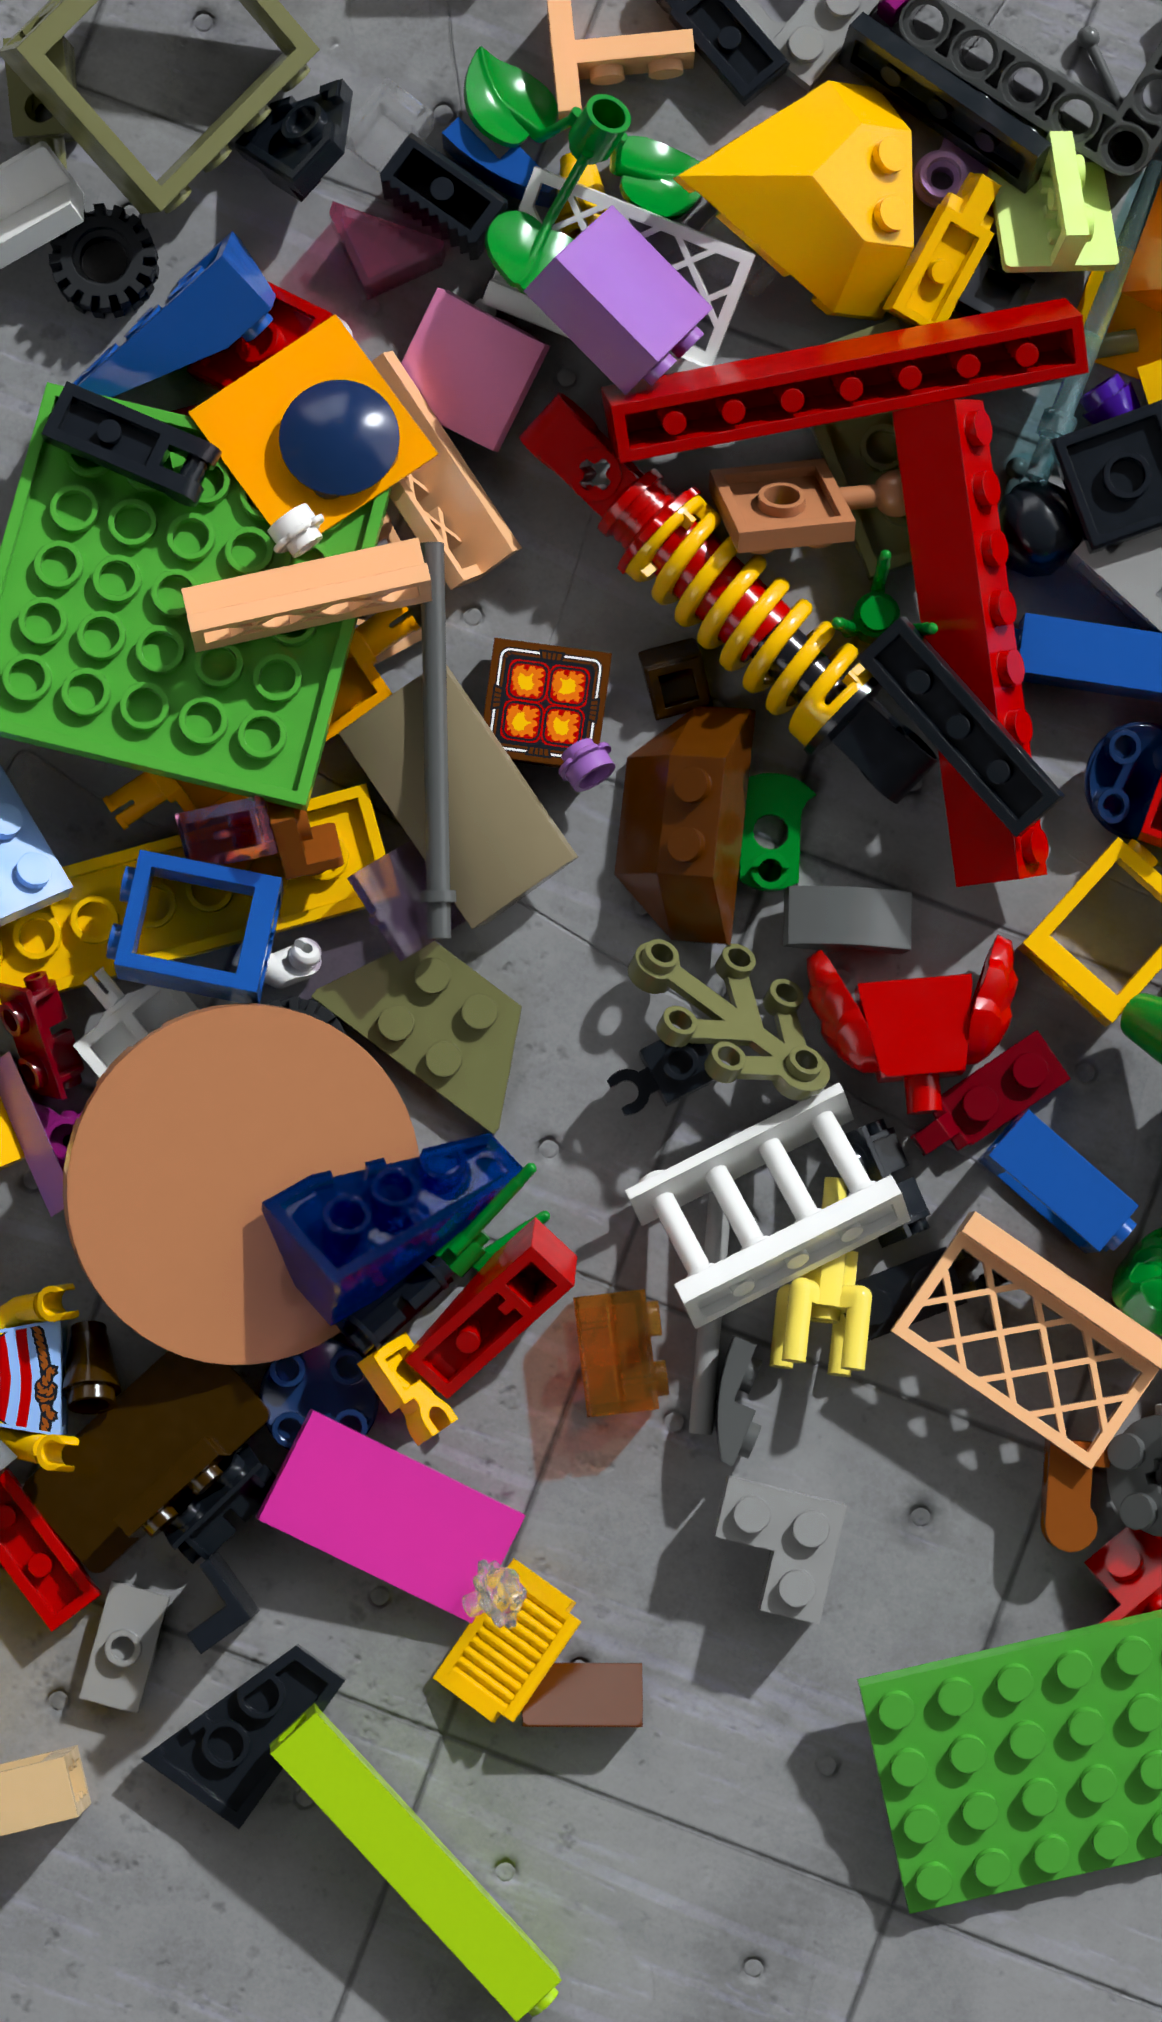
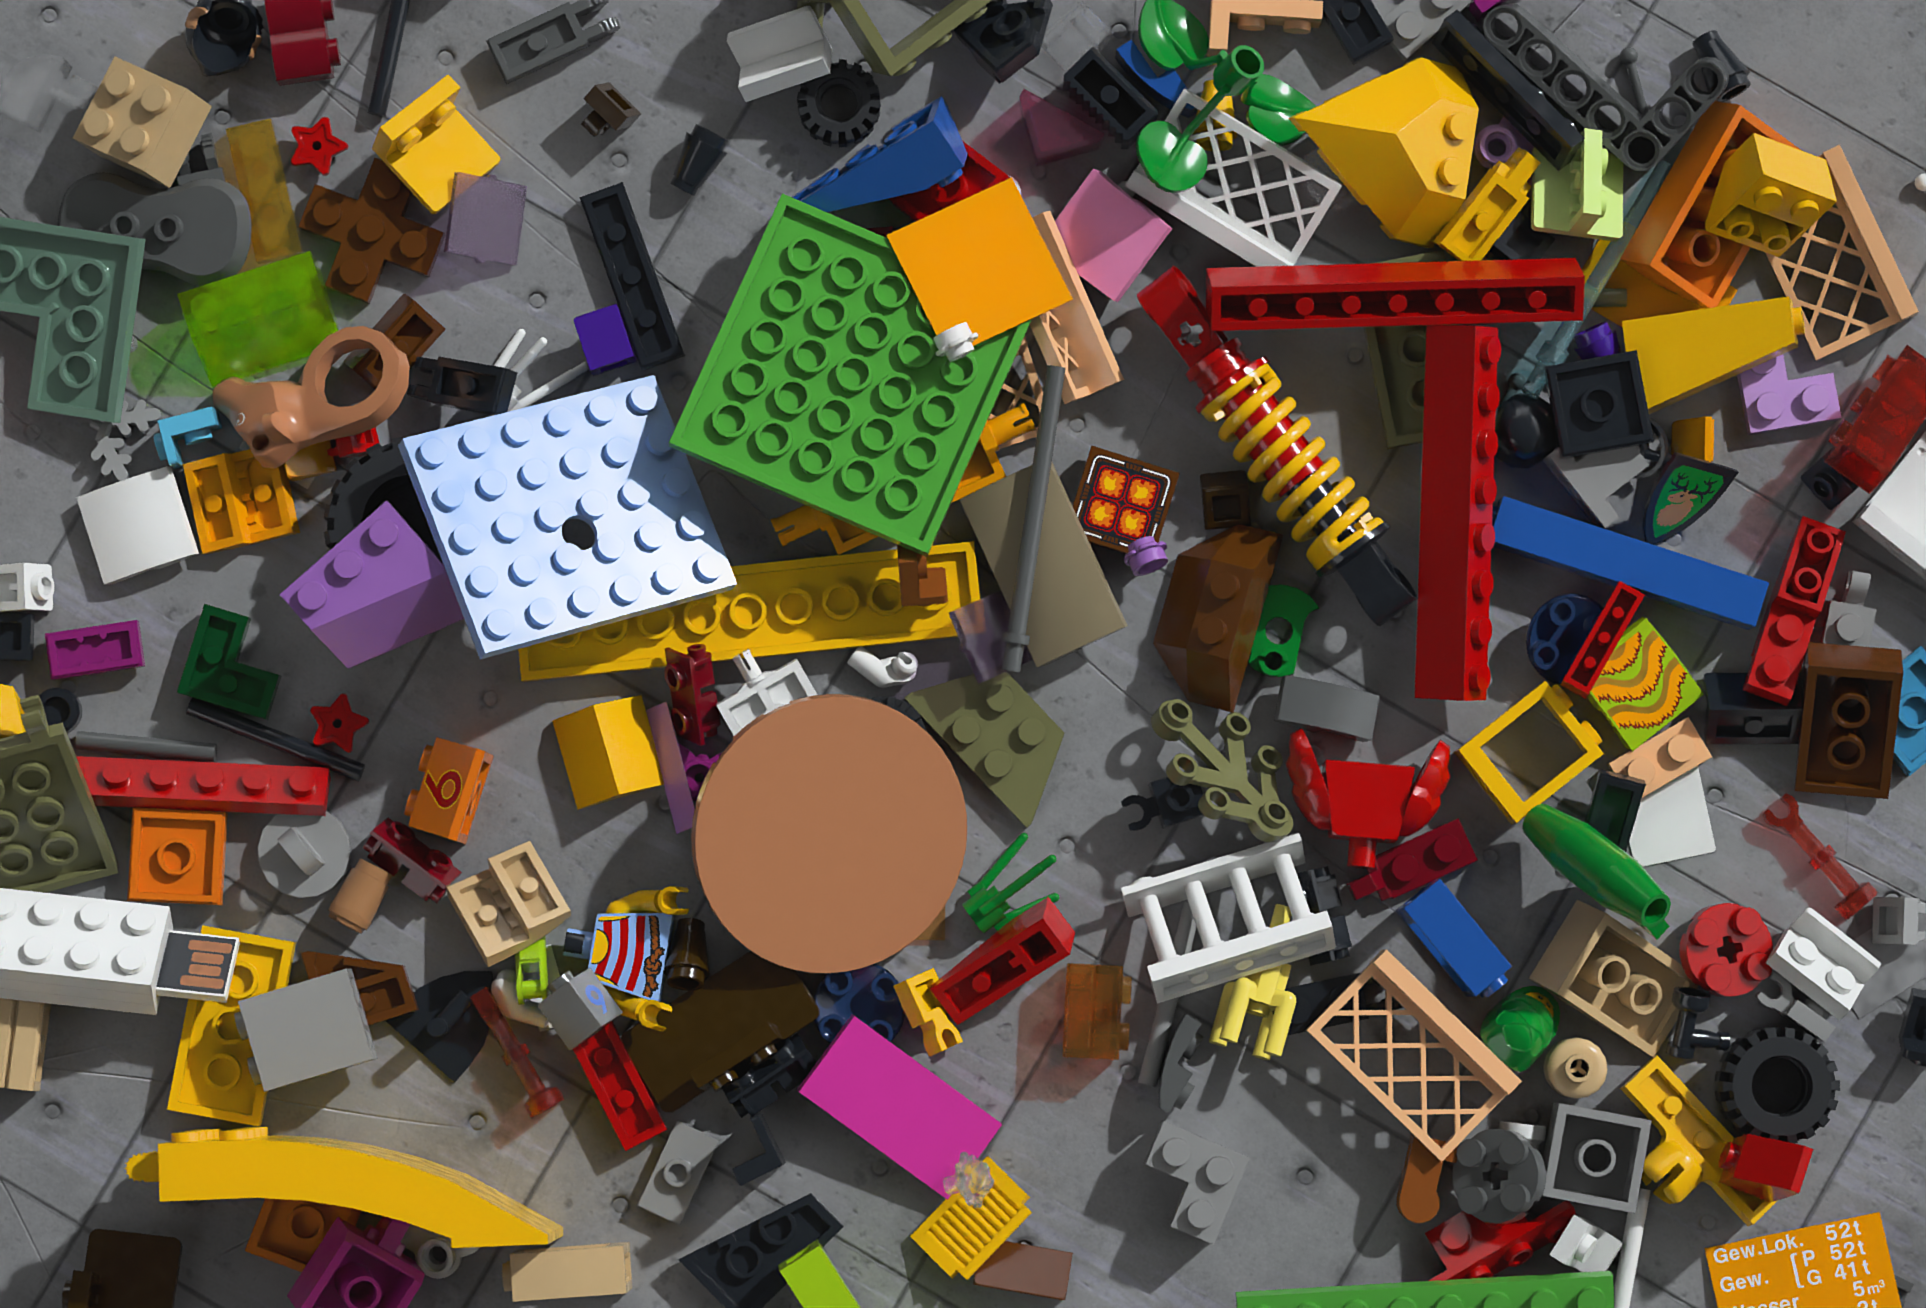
camera: 10 degrees right, 0 degrees up
black plate [41,381,222,507] -> none
blue window [106,850,284,1004] -> none
clear pink slope [174,795,278,865] -> none
light nougat fence [181,537,432,653] -> none
clear blue wedge [261,1133,523,1326] -> none
dark blue dish [279,380,400,499] -> none
black hinge [329,1237,454,1359] -> none
medium lavender brick [523,205,713,395] -> none
nougat plate [709,458,906,554] -> none
green plant [831,549,938,644] -> none
black plate [857,617,1065,837] -> none

